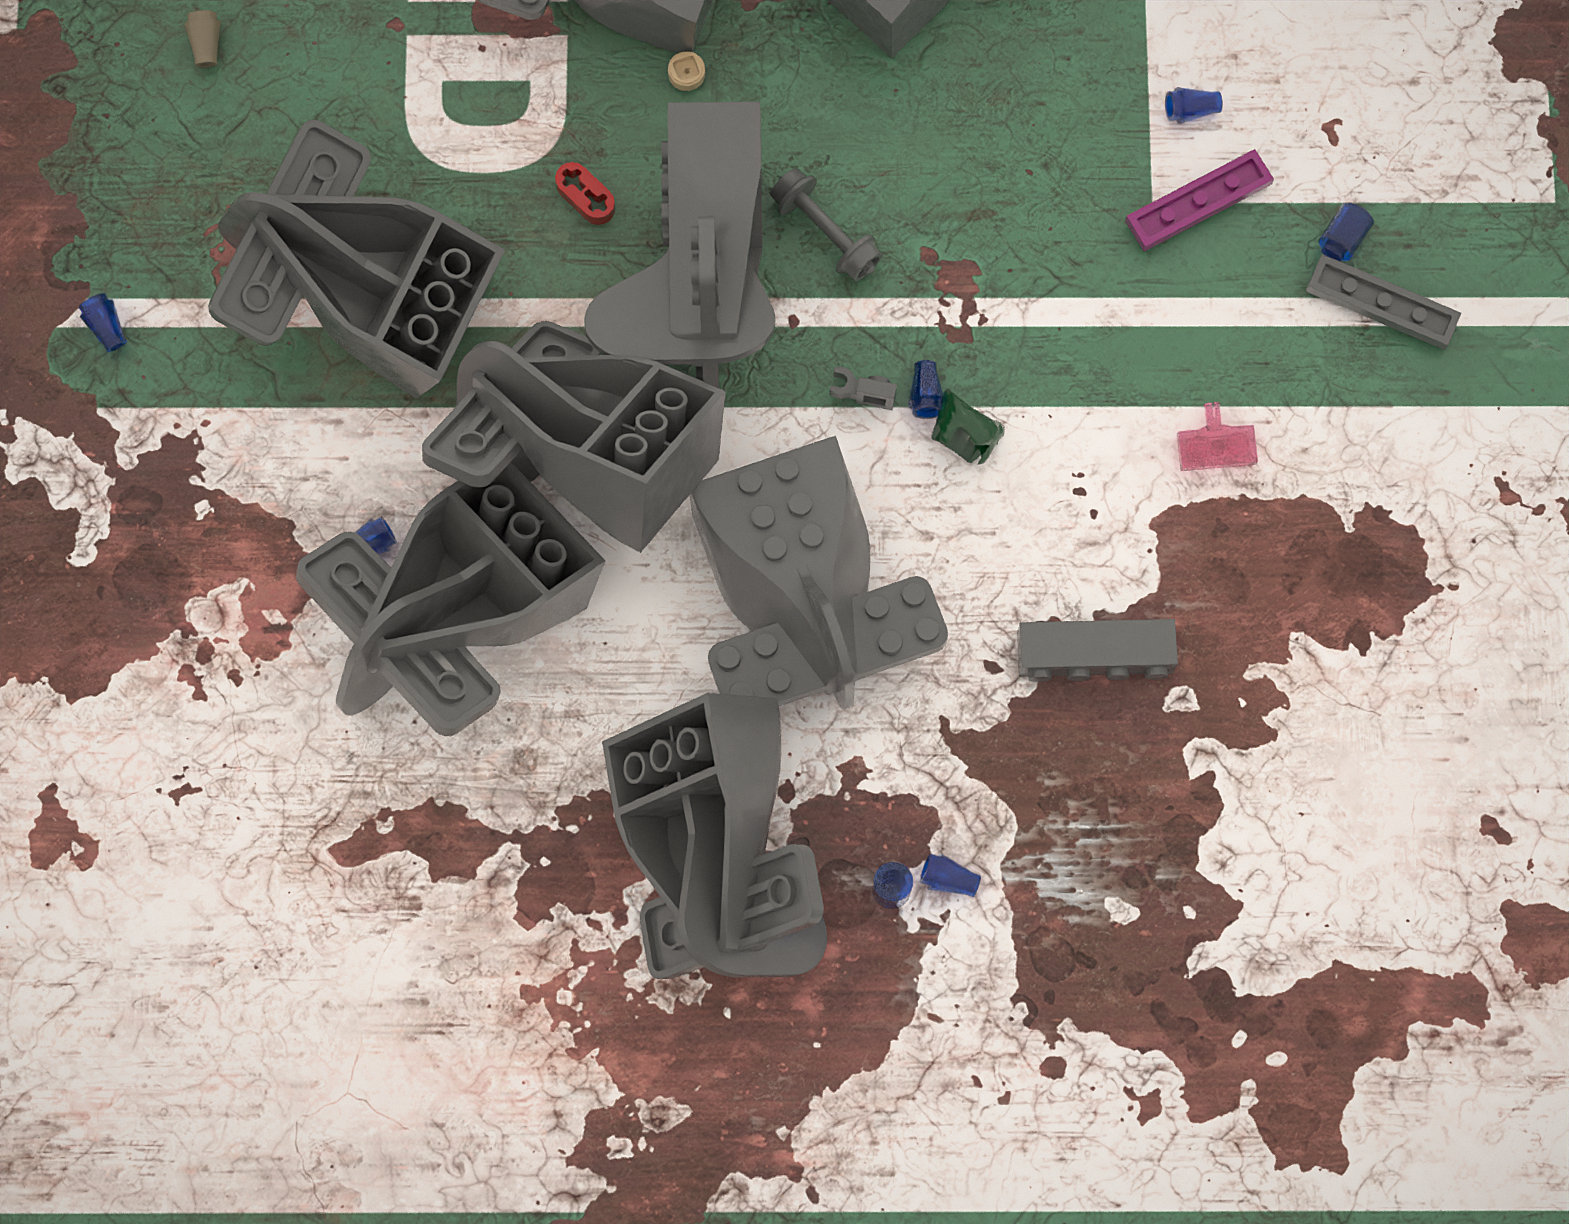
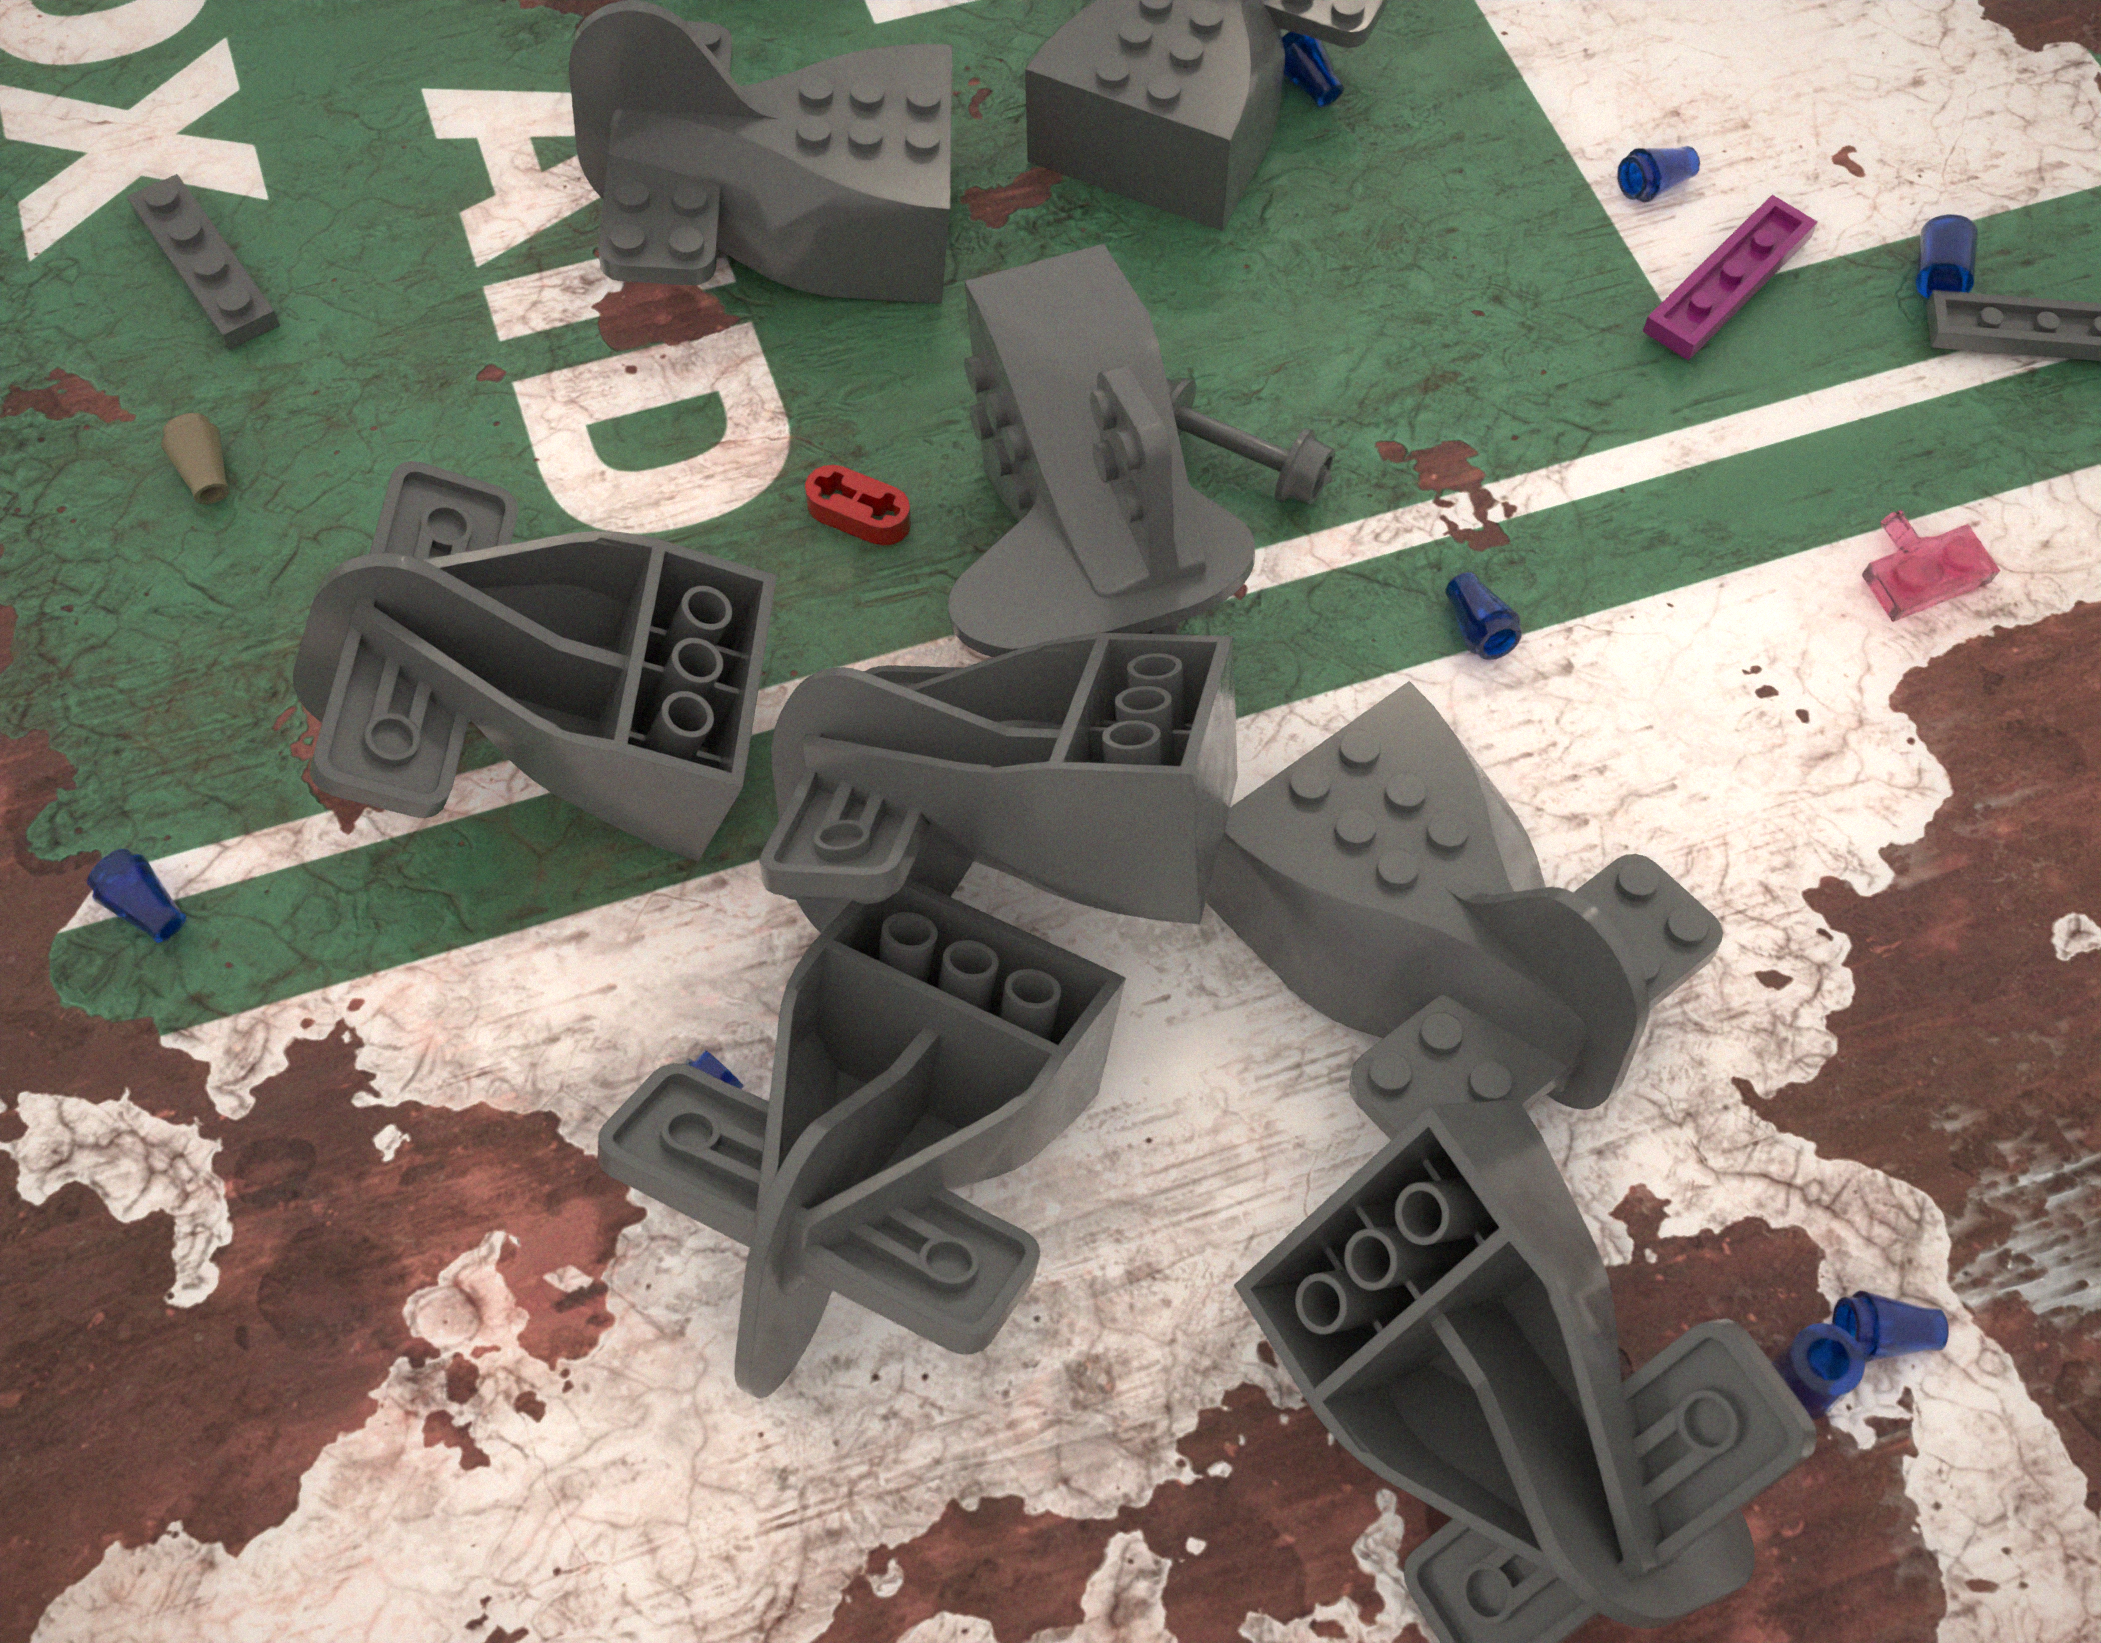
camera: 20 degrees left, 15 degrees down
tan tile [668,52,705,91] -> none
dark grey plate [830,367,897,410] -> none
dark green hair [931,389,1005,465] -> none
dark grey brick [1017,619,1178,682] -> none

